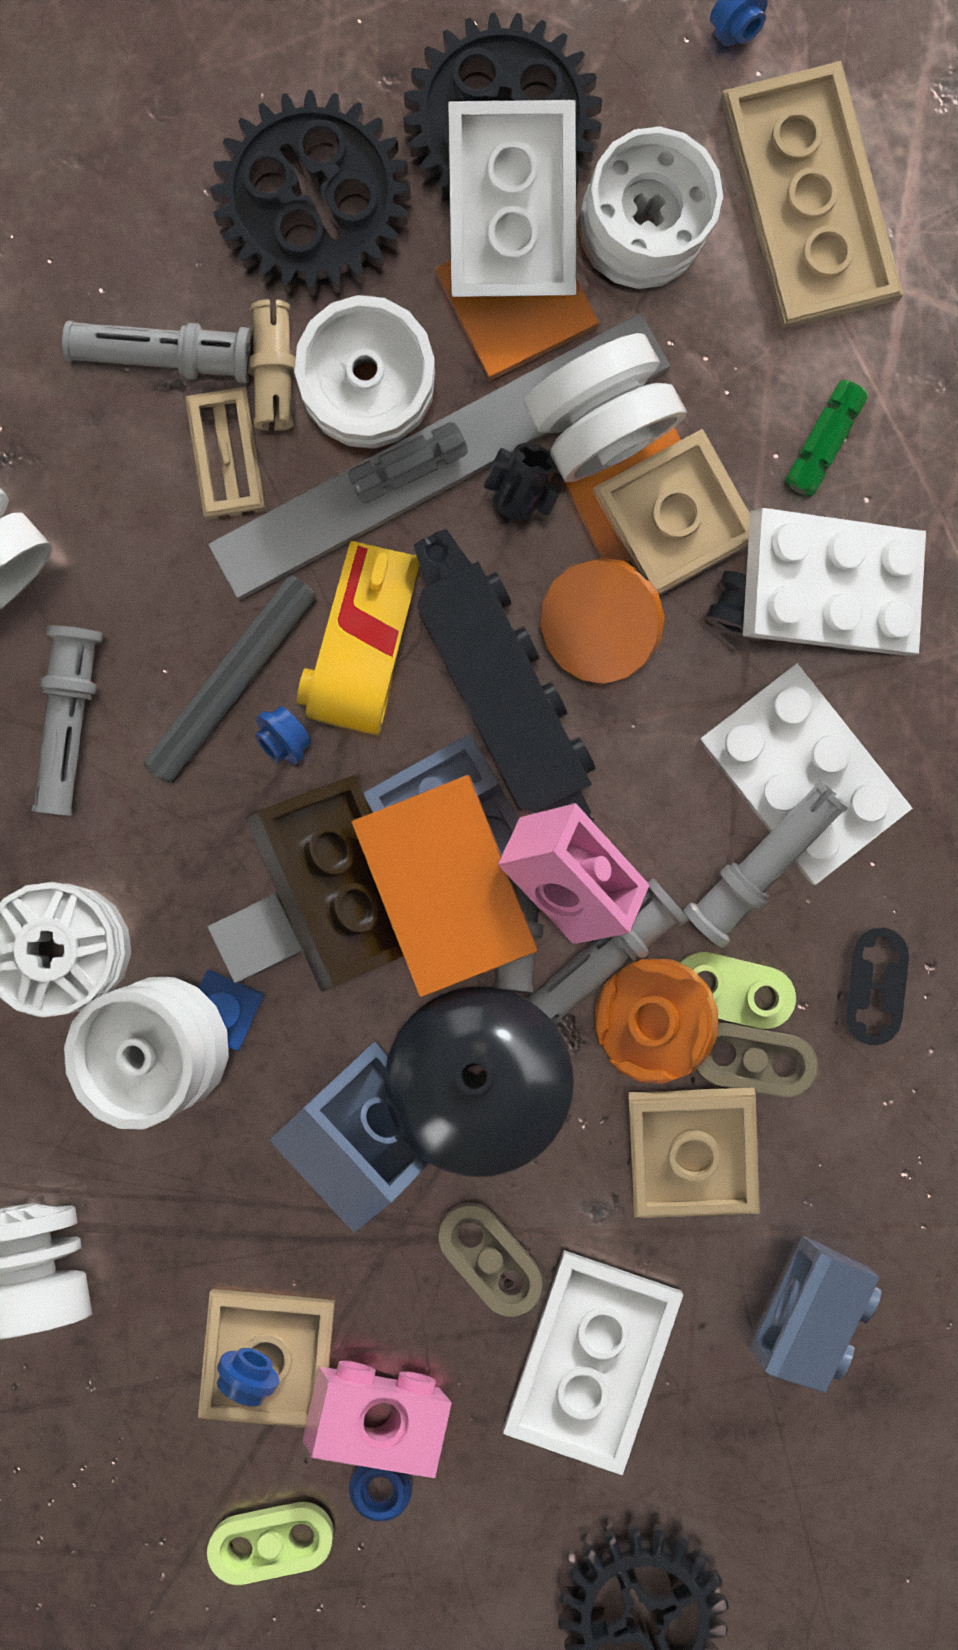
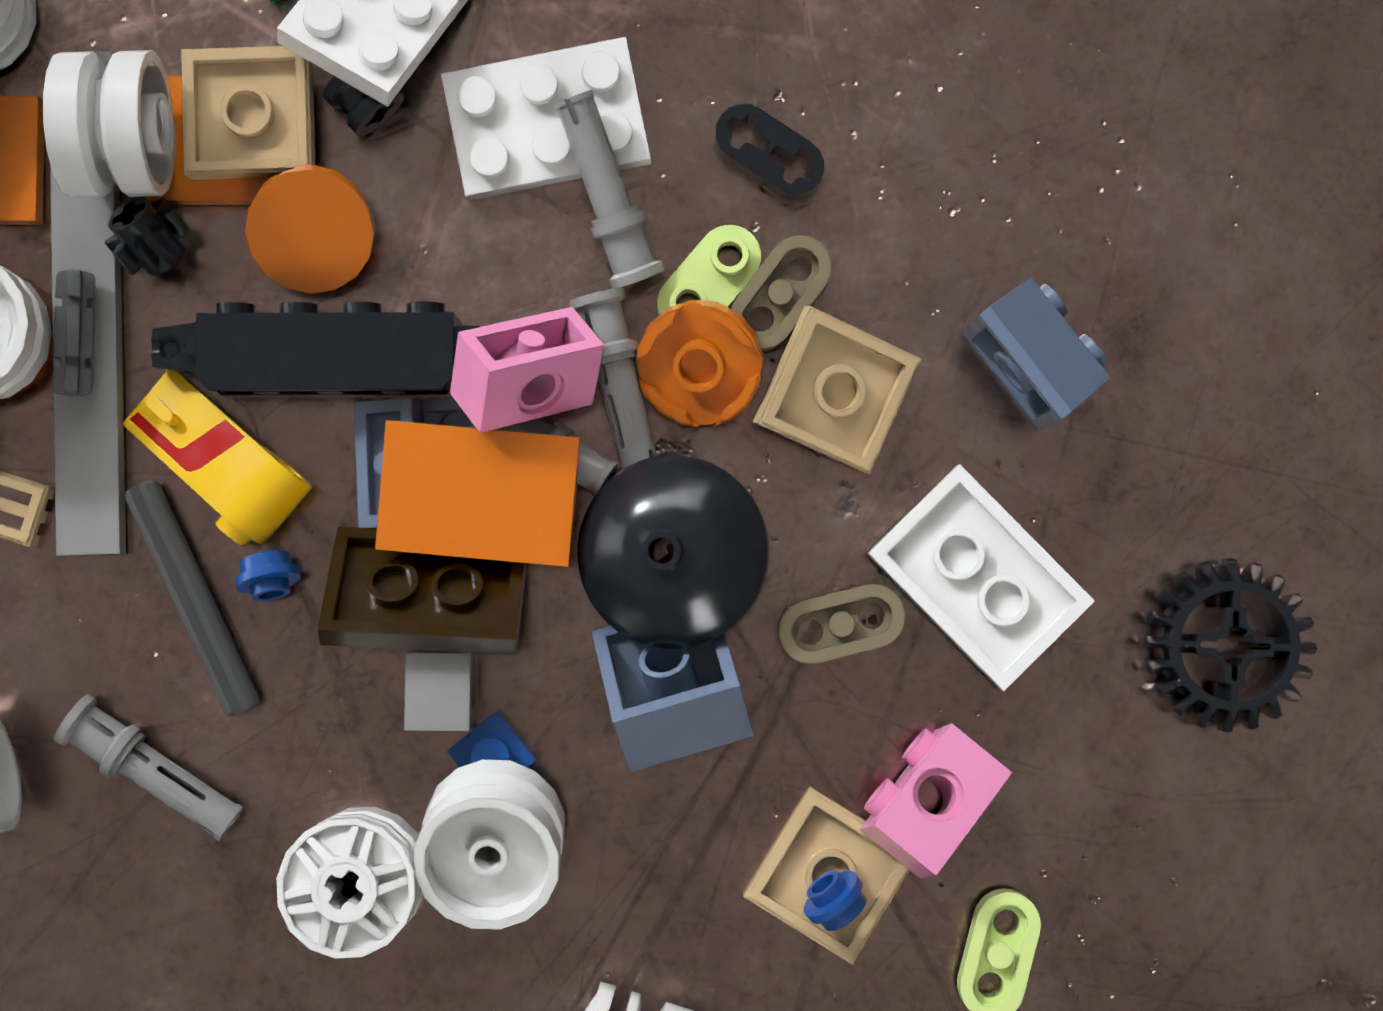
camera: 60 degrees left, 0 degrees up
blue plate [349,1466,412,1522] -> none

